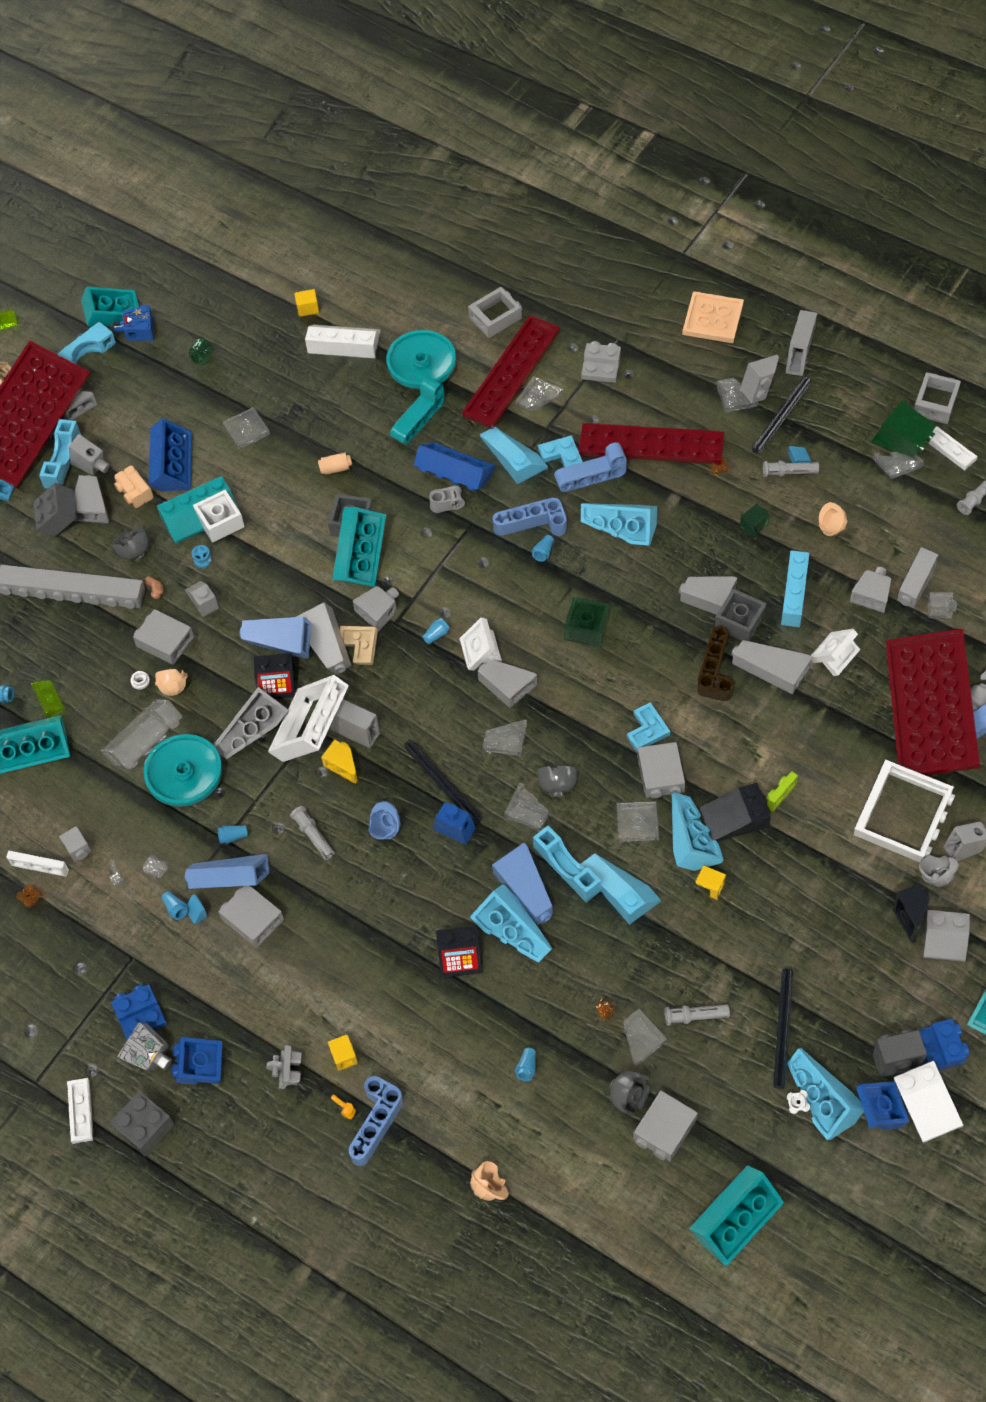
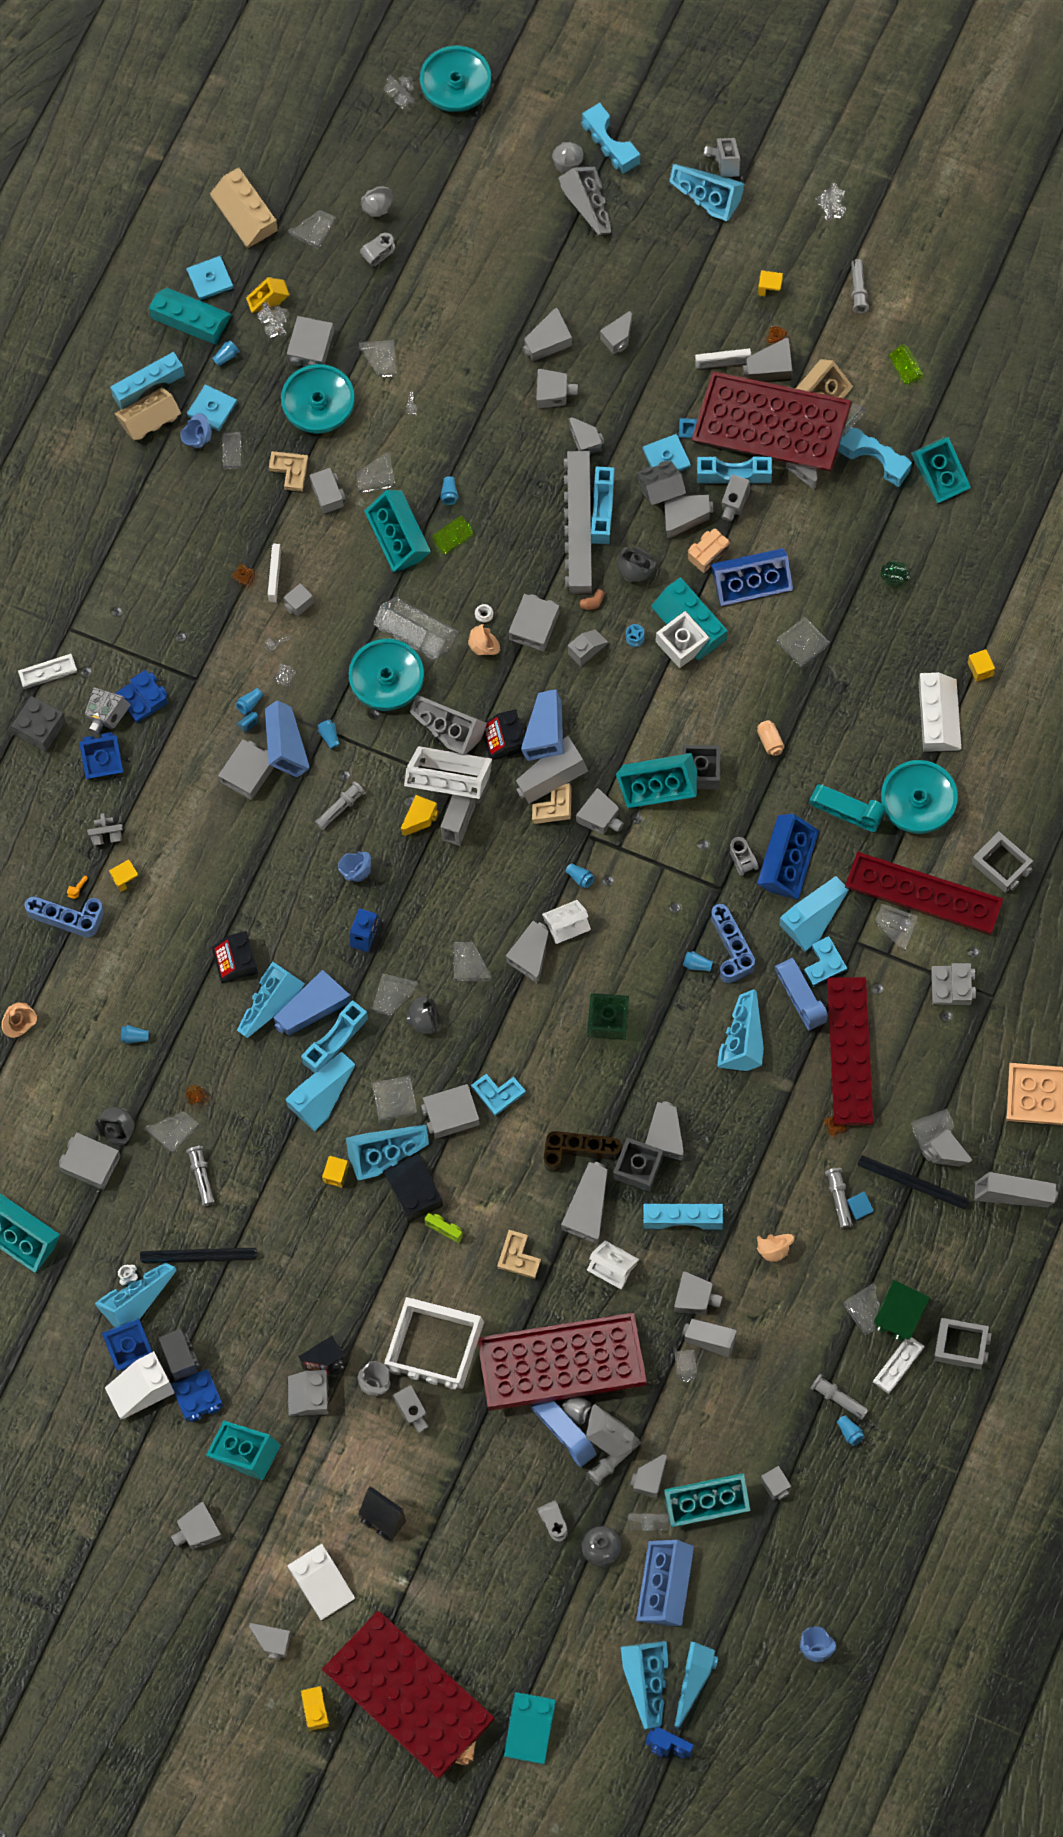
camera: 80 degrees right, 10 degrees up
blue torso [113,305,154,341] -> none
black axle [404,740,482,825] -> none
clear green brick [740,504,769,537] -> none
none -> tan plate [497,1230,541,1279]
none -> medium azure arch [591,467,614,544]
none -> medium azure plate [642,434,691,471]

